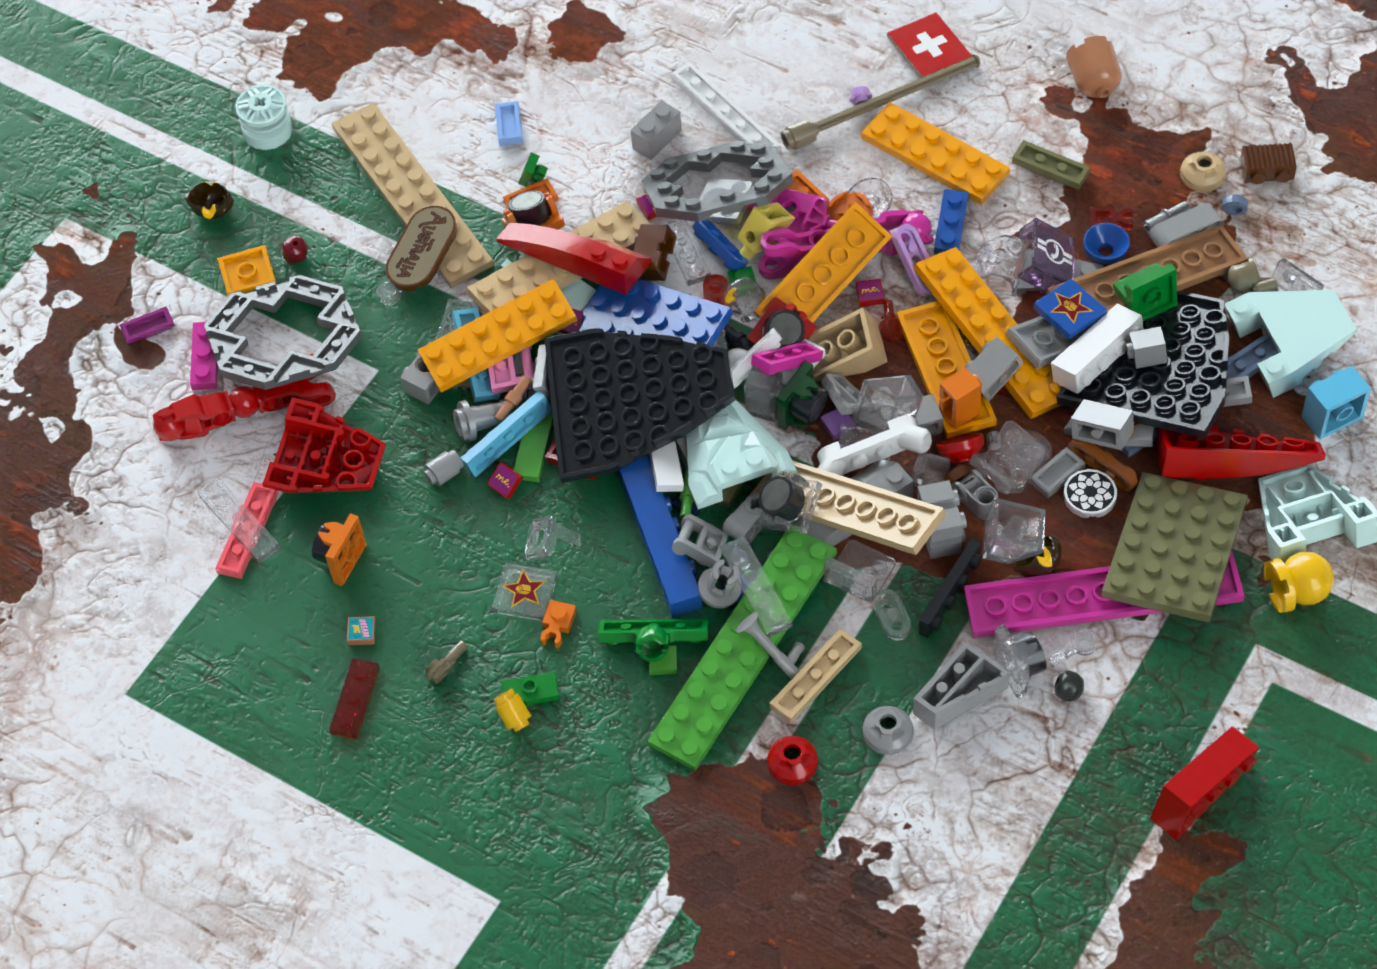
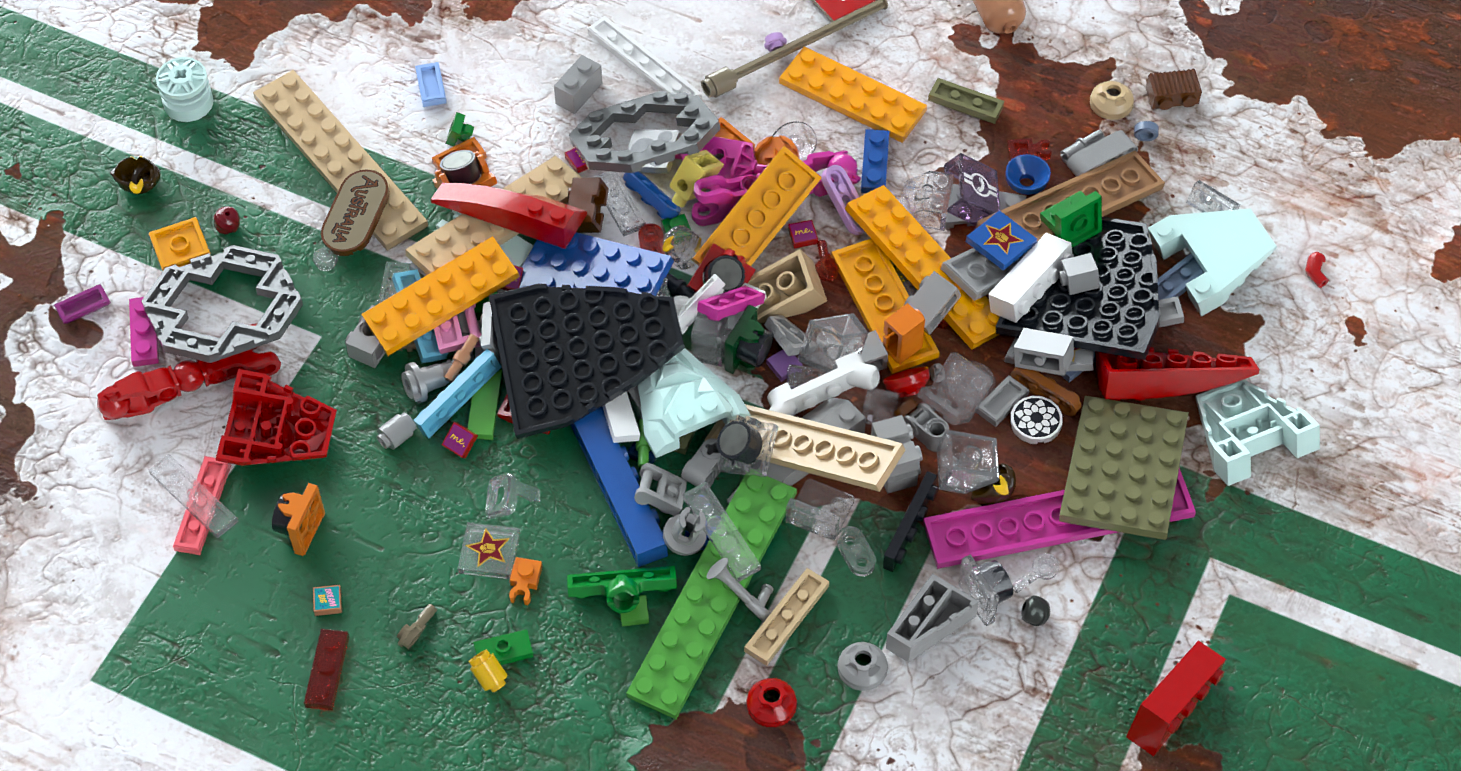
camera: 10 degrees left, 0 degrees up
dark tan piece [1227,257,1278,292] -> none
yellow tile [1264,552,1335,613] -> none
medium azure brick [1301,366,1371,440] -> none

